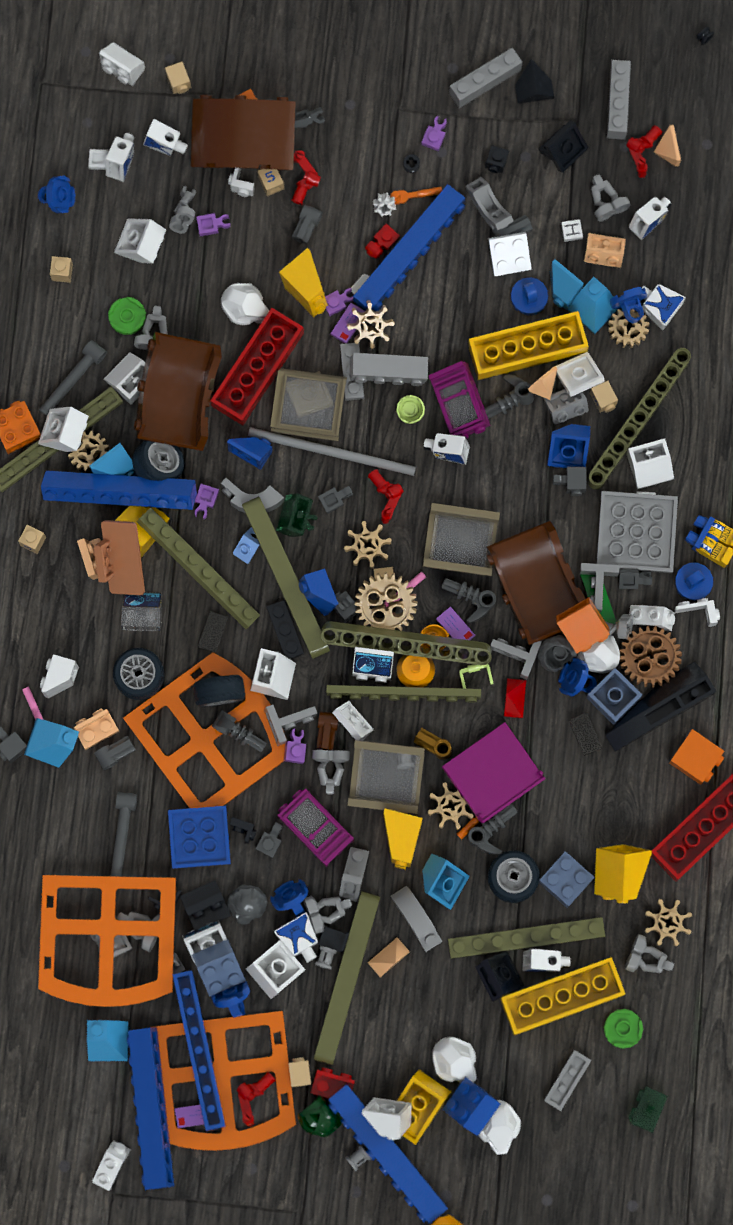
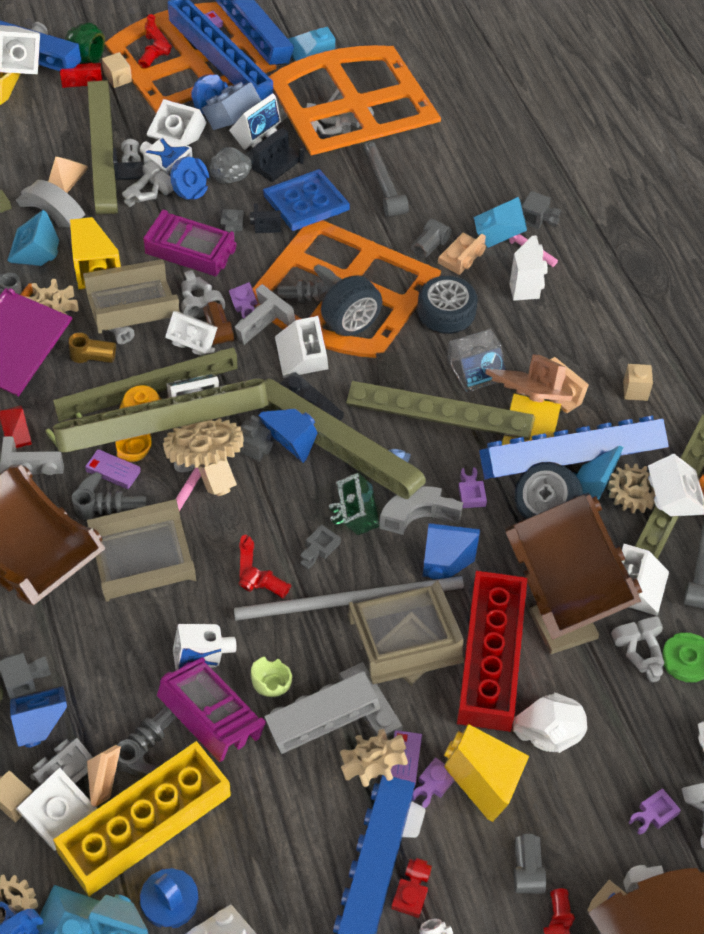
camera: 155 degrees right, 25 degrees down
light grey bracket [339,847,369,902] -> none
tan gear [344,521,392,569] -> none

